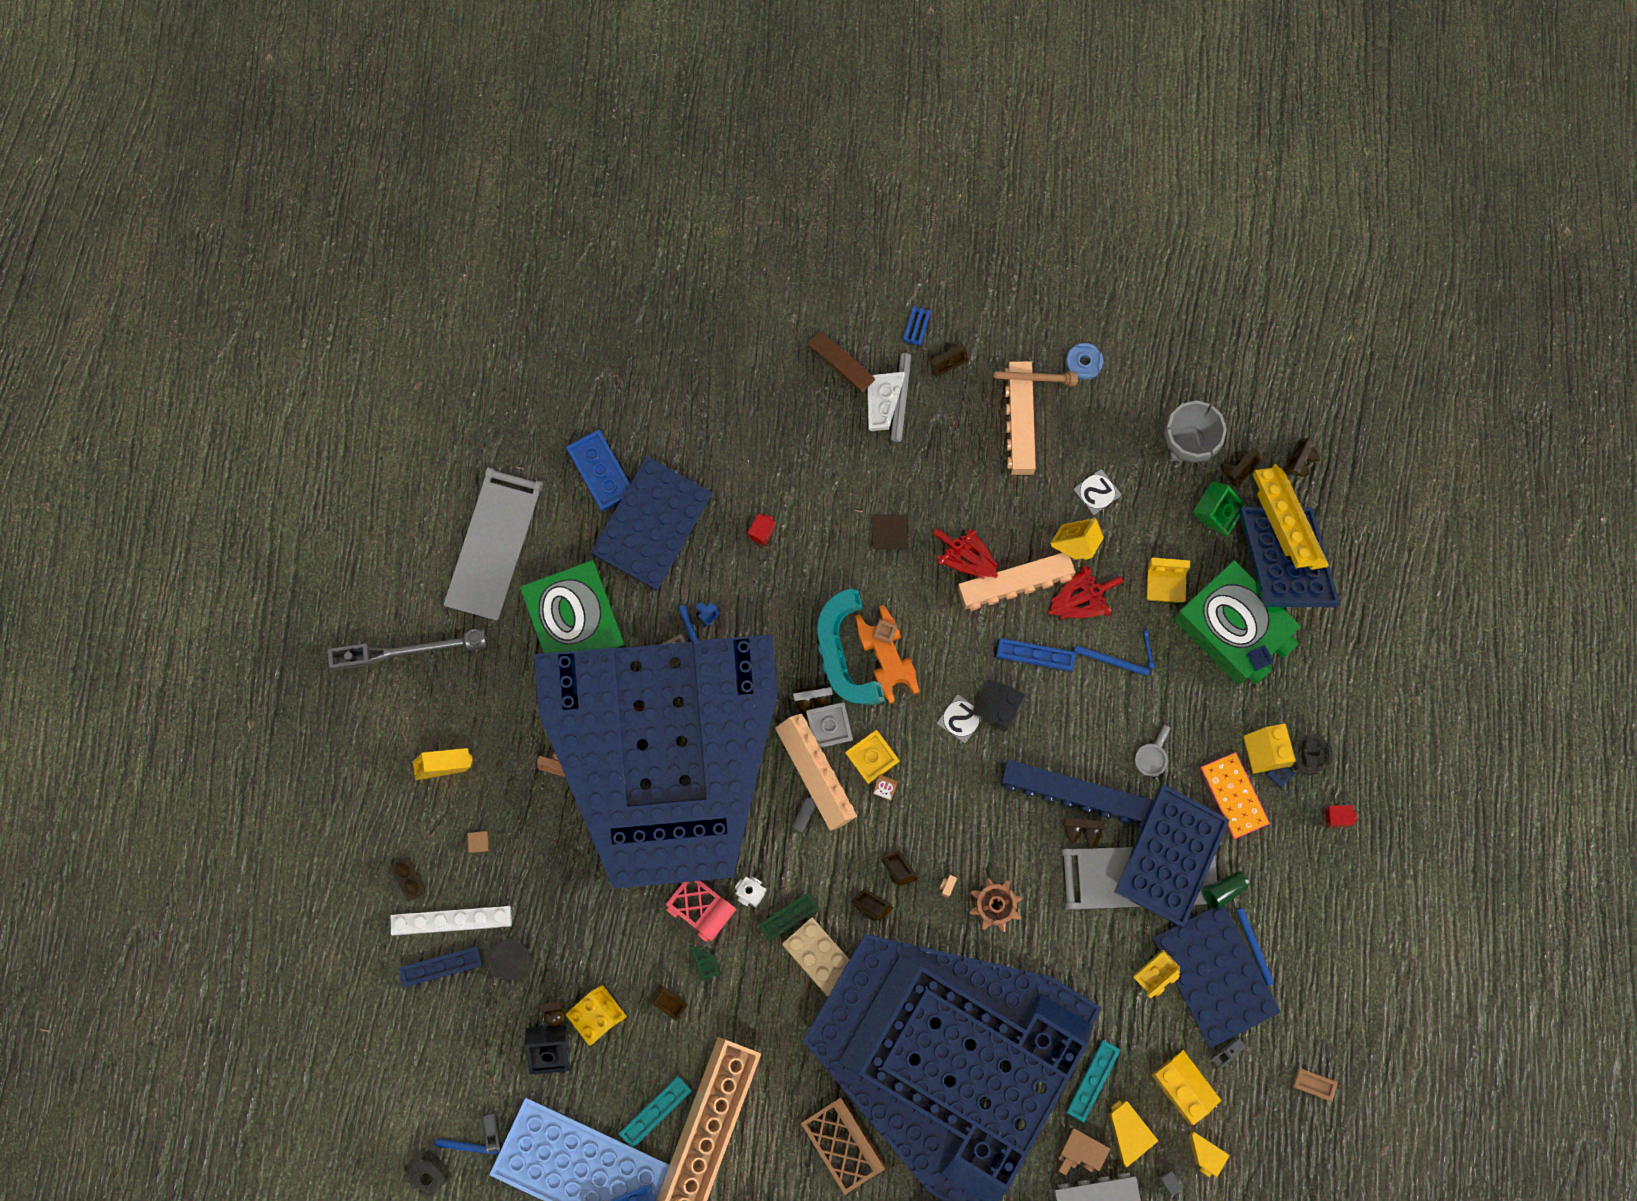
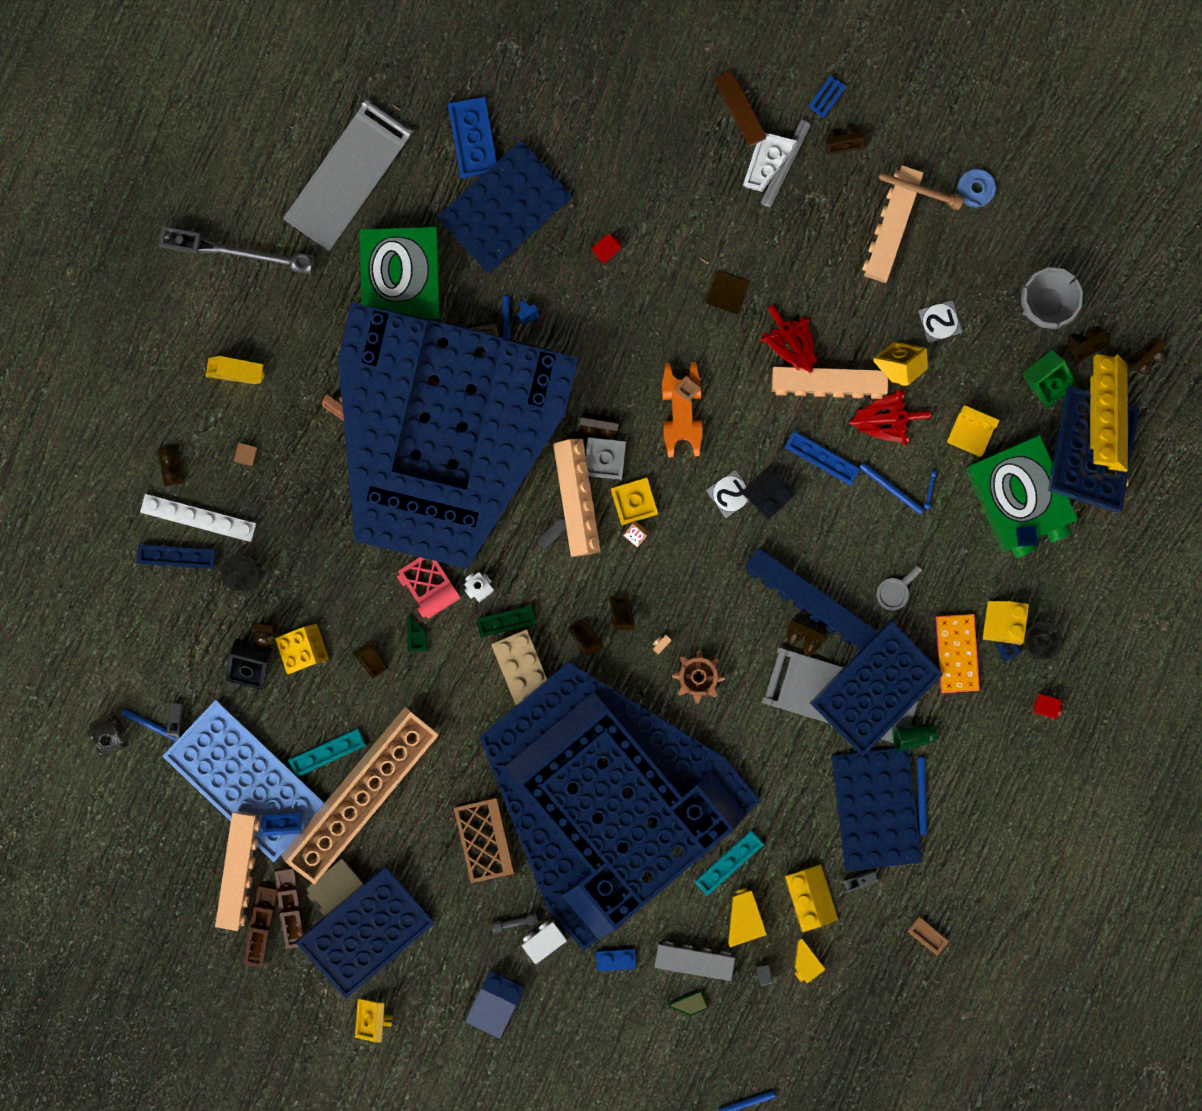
camera: 20 degrees right, 10 degrees up
teal arch [817,588,885,705] -> none
medium nougat hinge [1058,1128,1110,1176] -> none
yellow bracket [1134,950,1180,998] -> none

